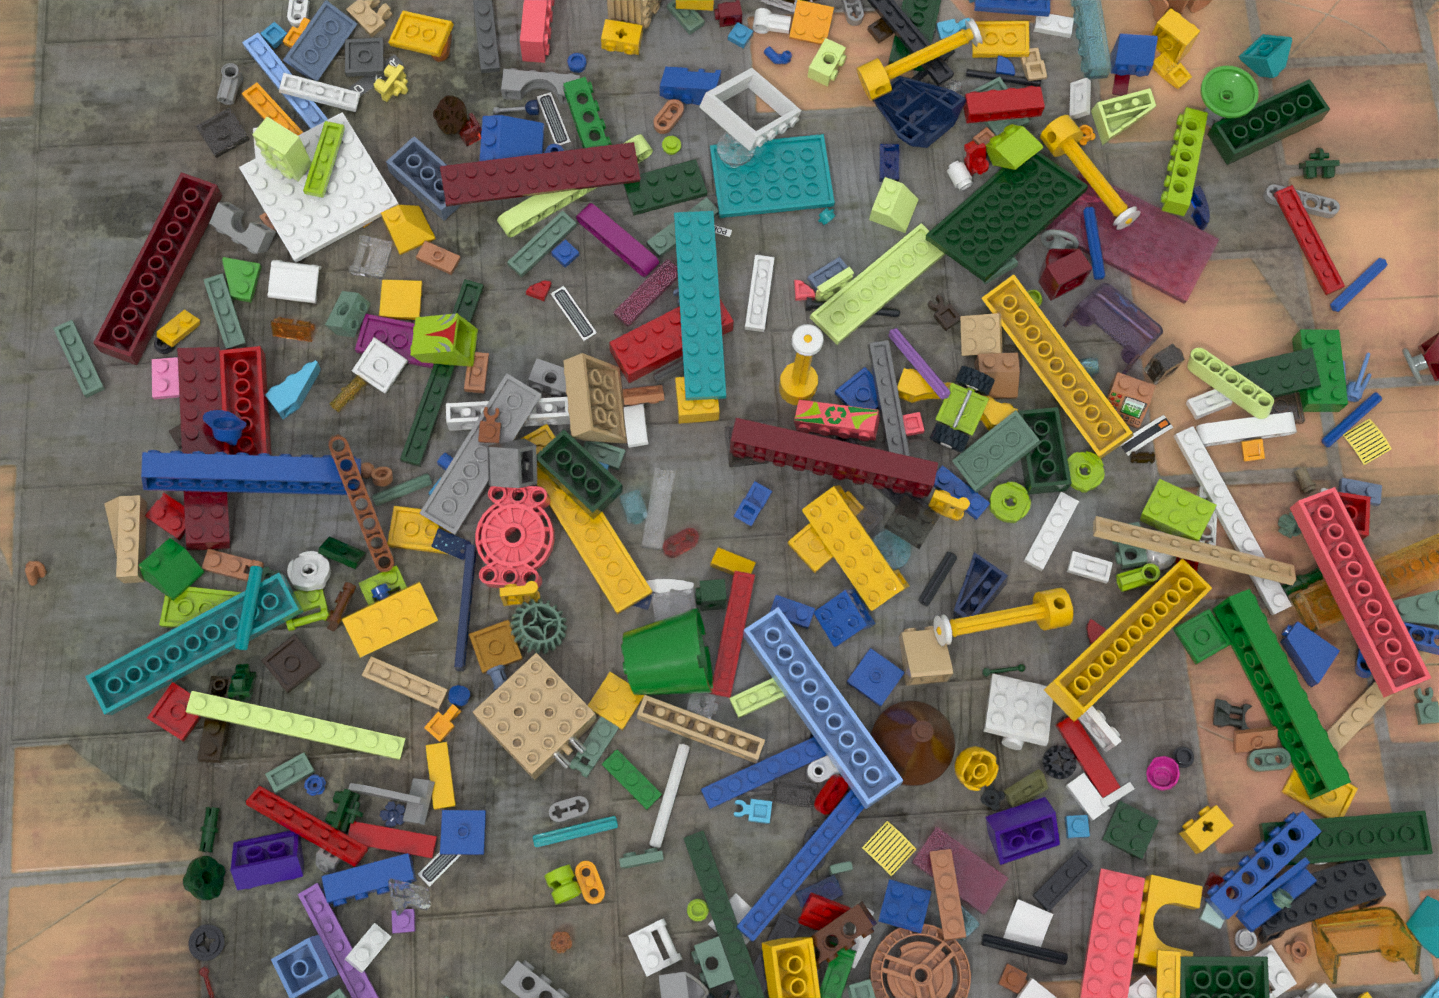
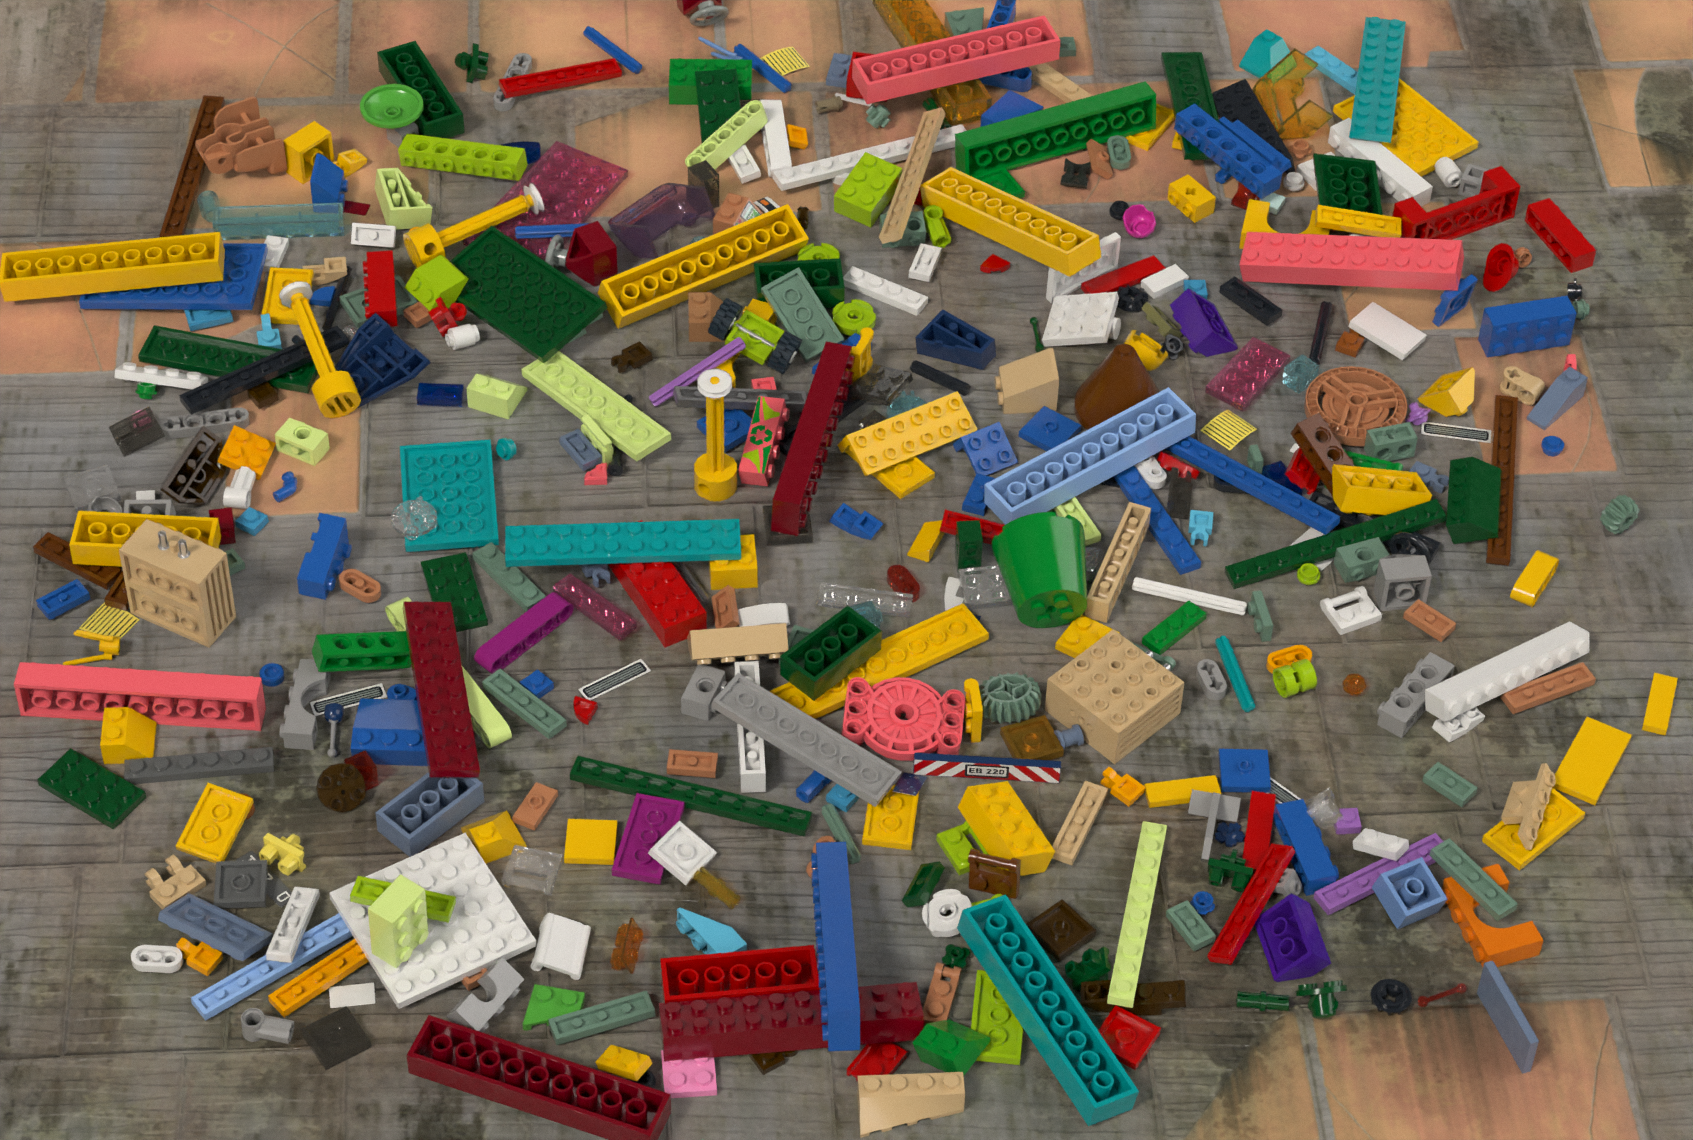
camera: 85 degrees left, 25 degrees down
blue piece [203,410,246,446] -> none
teal axle [235,566,263,650] -> none
dark azure plate [260,22,287,49] -> none
sand green brick [325,291,371,338] -> none
dark orange beam [328,434,394,572] -> none
blue plate [371,583,391,600] -> none
lime slope [410,313,478,367] -> none
blue tile [448,685,470,706] -> none
dark orange plate [478,407,501,444] -> none
flat silver slope [487,439,537,488] -> none
yellow brick [601,19,643,55] -> none
lime plate [662,136,681,155] -> none
white window [699,68,802,151] -> none
white plate [745,255,775,332] -> none
blue plate [878,879,932,933] -> none
nougat plate [929,849,966,941] -> none
yellow piece [933,587,1073,646] -> none
tan plate [960,313,1002,356] -> none
white sticker [1003,899,1053,947] -> none
white sticker [1100,782,1134,807] -> none
dark green plate [1101,801,1159,860] -> none
teal slope [1239,34,1292,78] -> none
sand green plate [1272,888,1294,909] -> none

